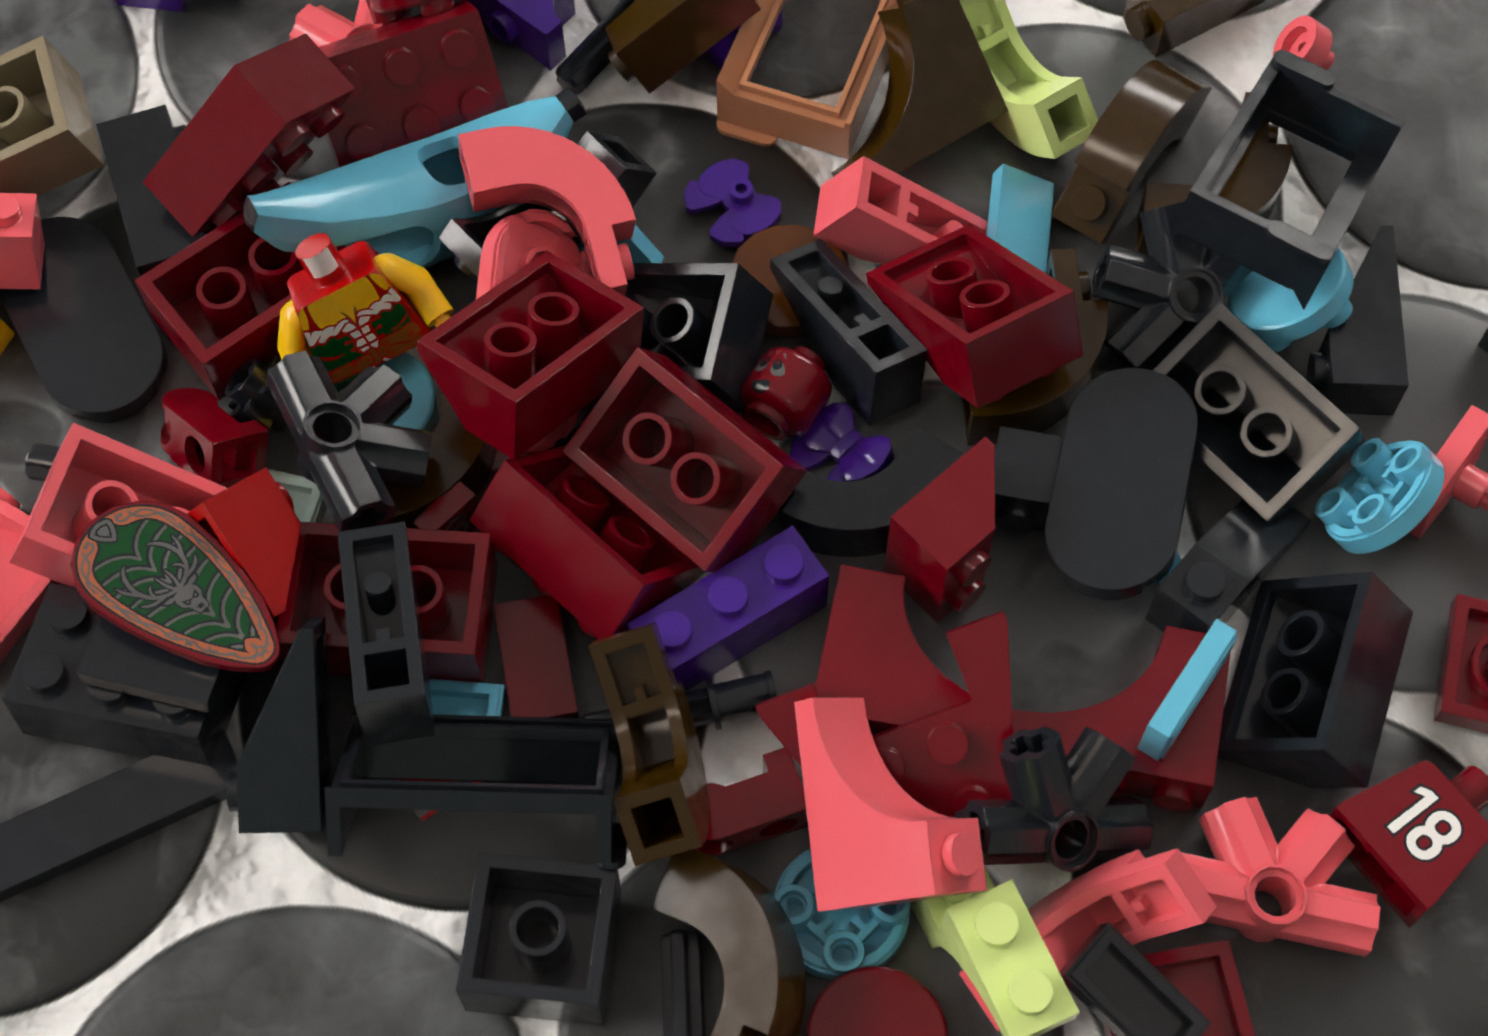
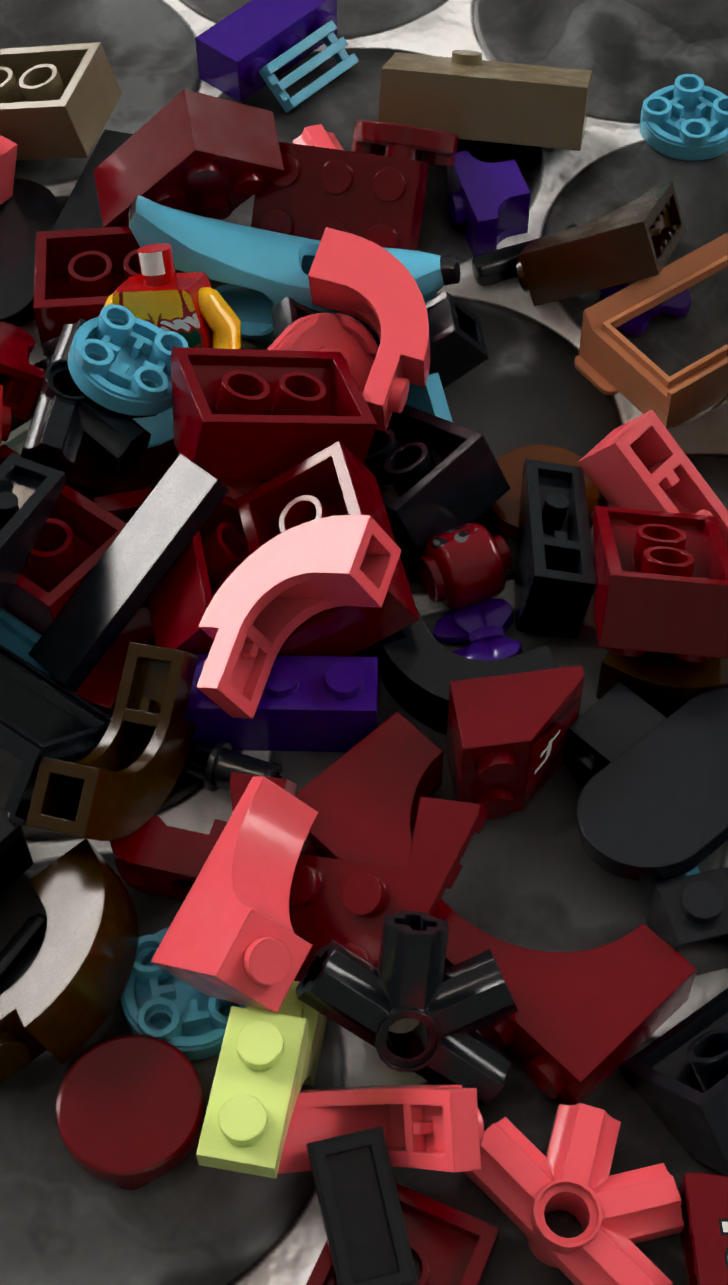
camera: 35 degrees right, 10 degrees down
dark purple piece [683,158,781,248] -> none
medium azure tile [1137,619,1238,761] -> none
none -> black tile [28,453,230,692]
none -> medium azure tile [67,304,189,416]
none -> coral arch [196,515,402,719]

